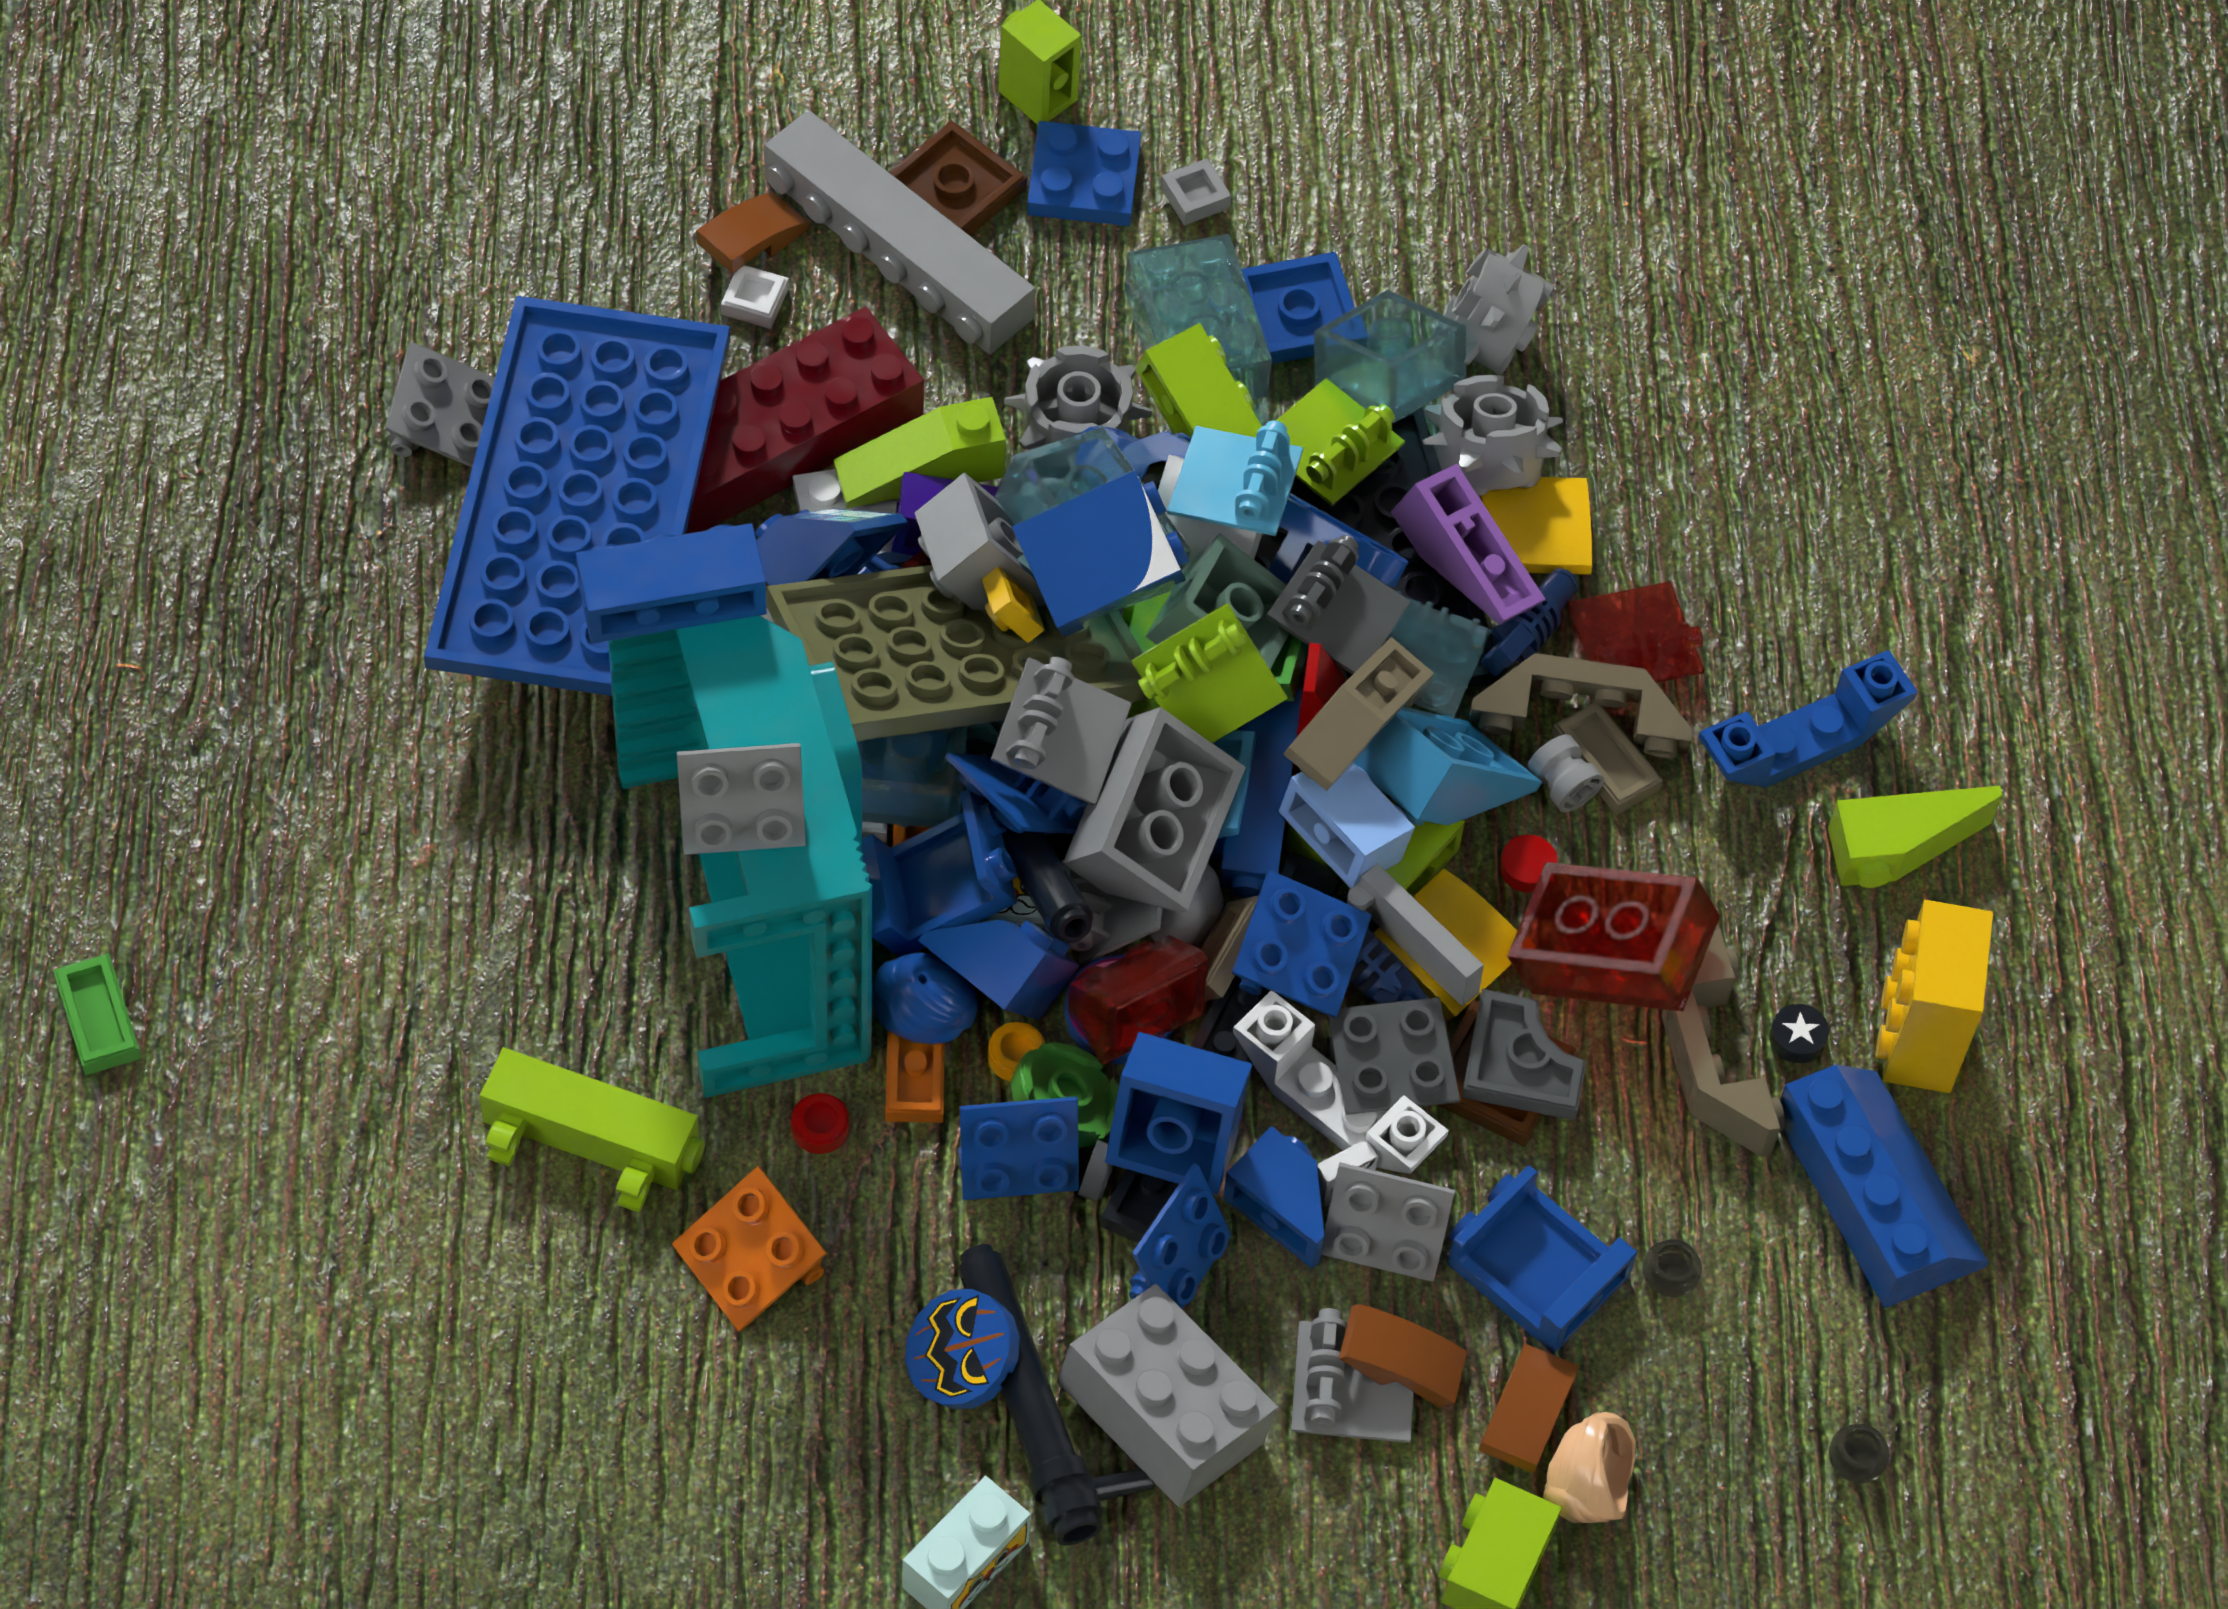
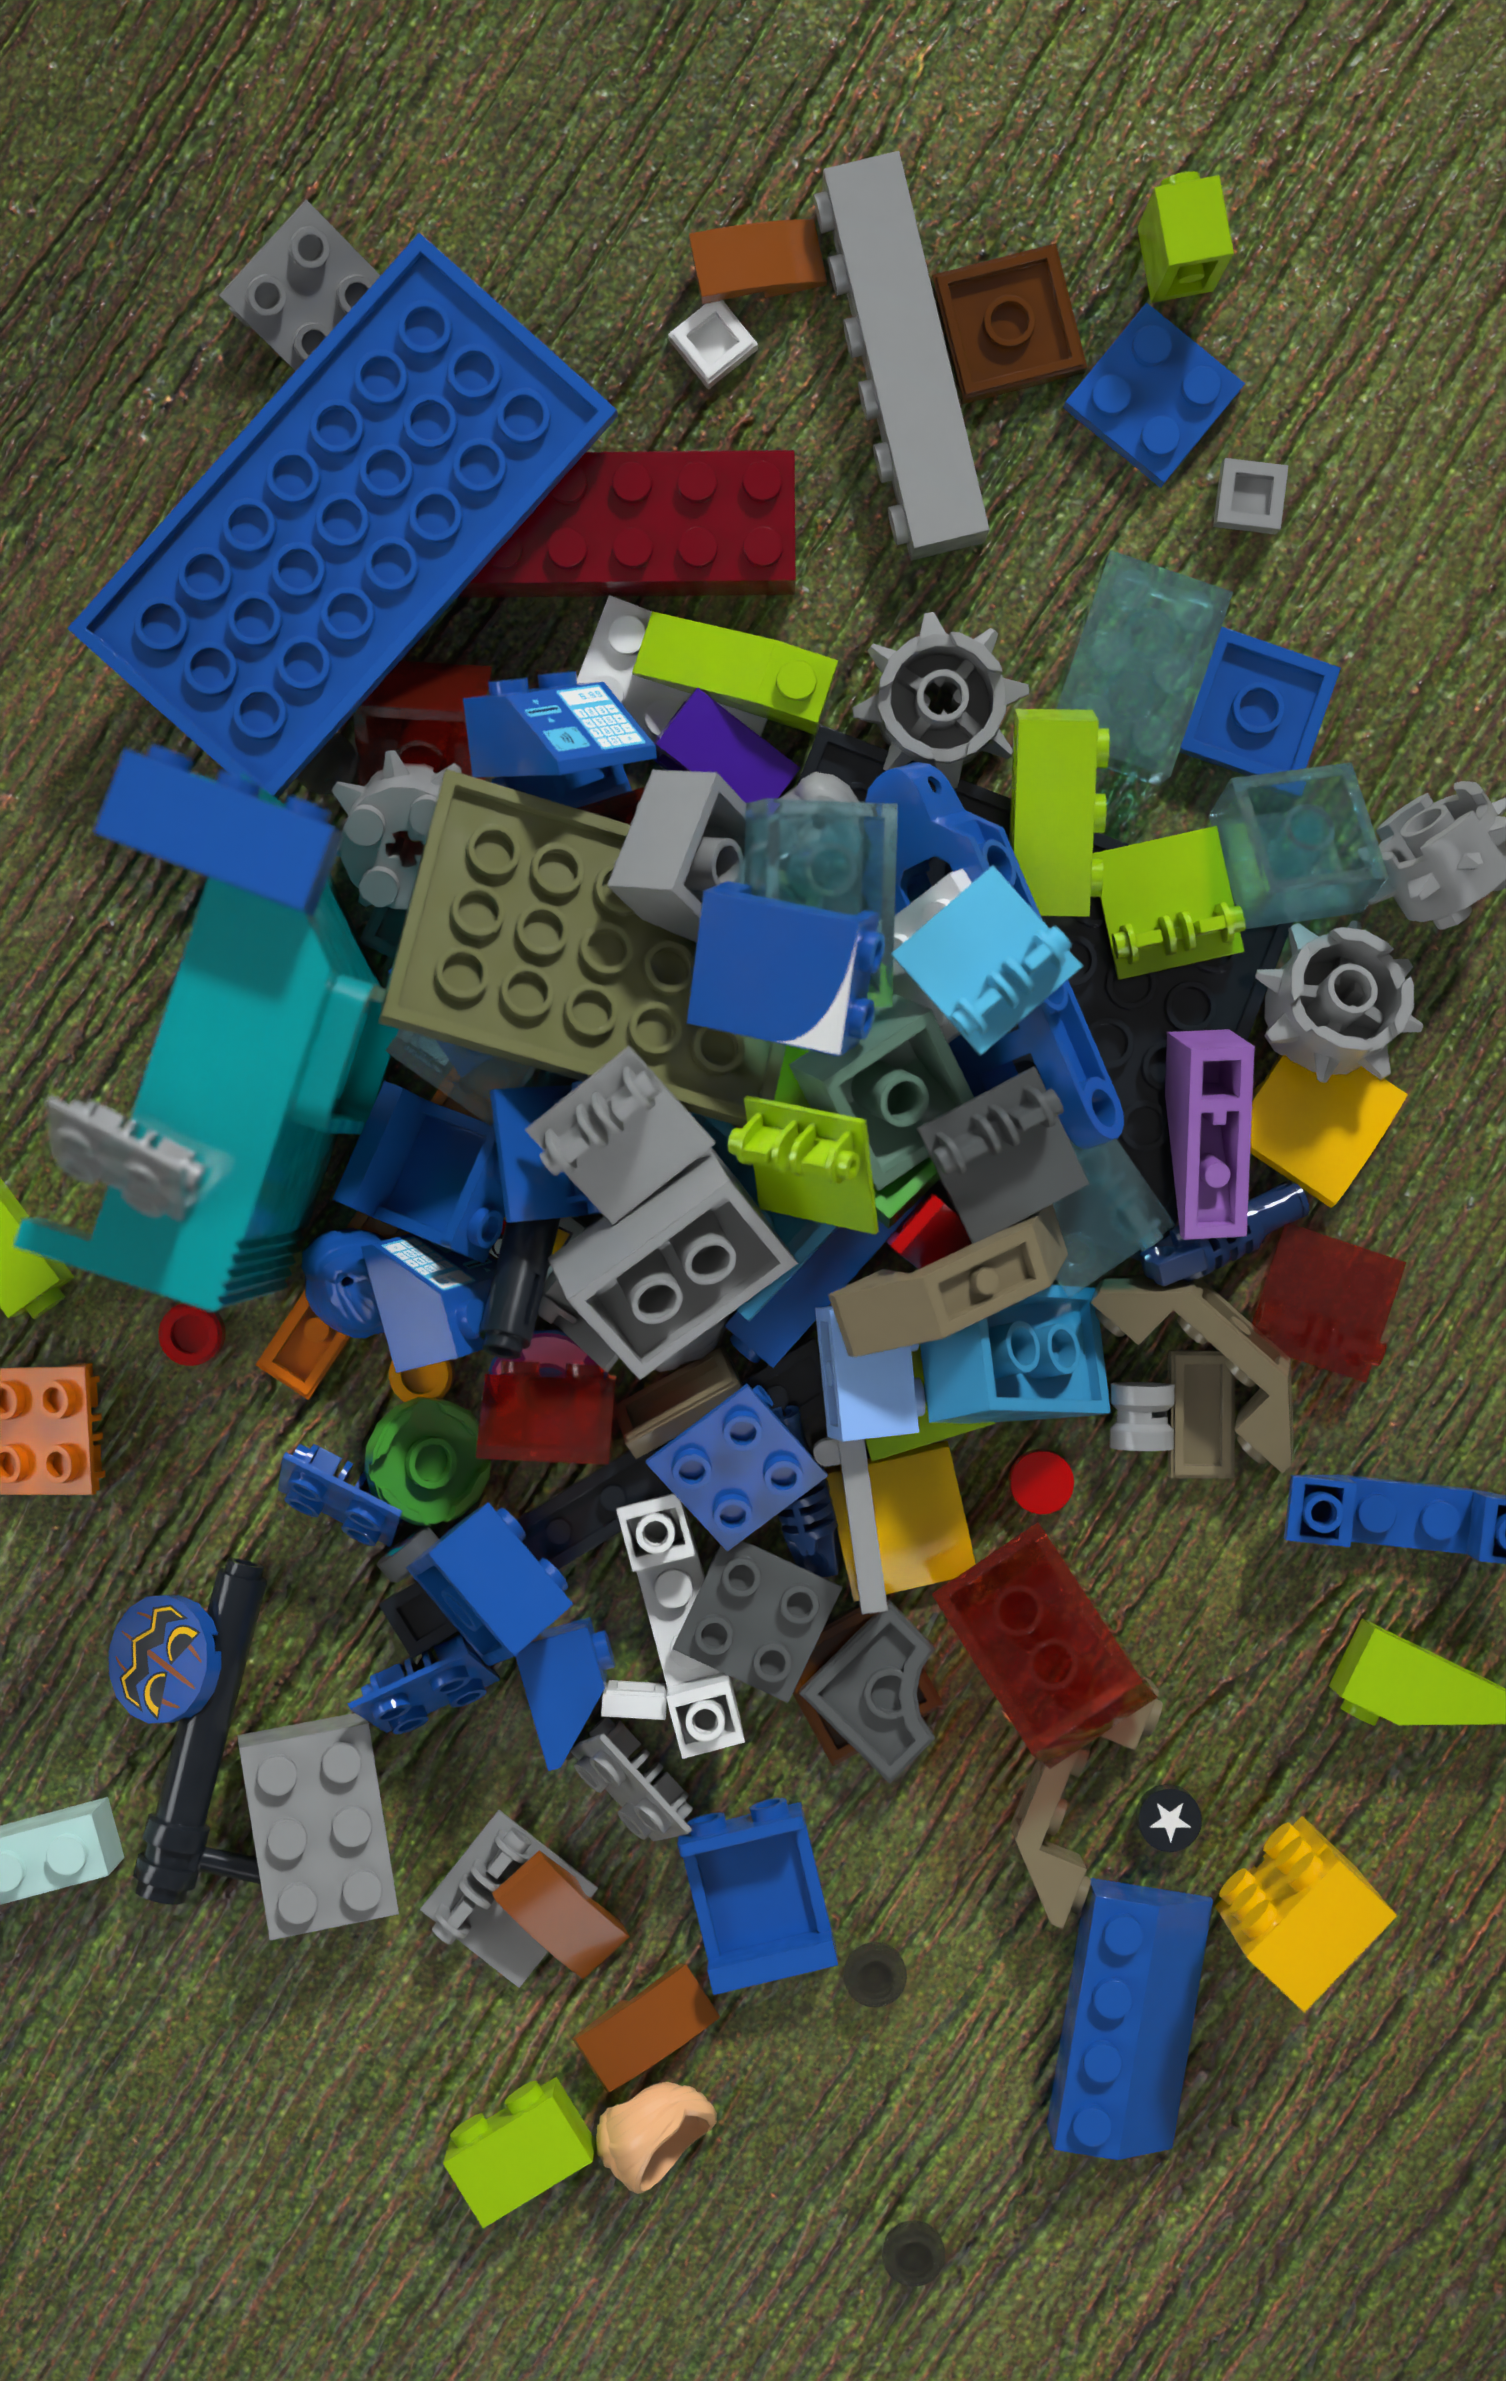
camera: 40 degrees right, 30 degrees up
yellow plate [981,566,1045,643] -> none

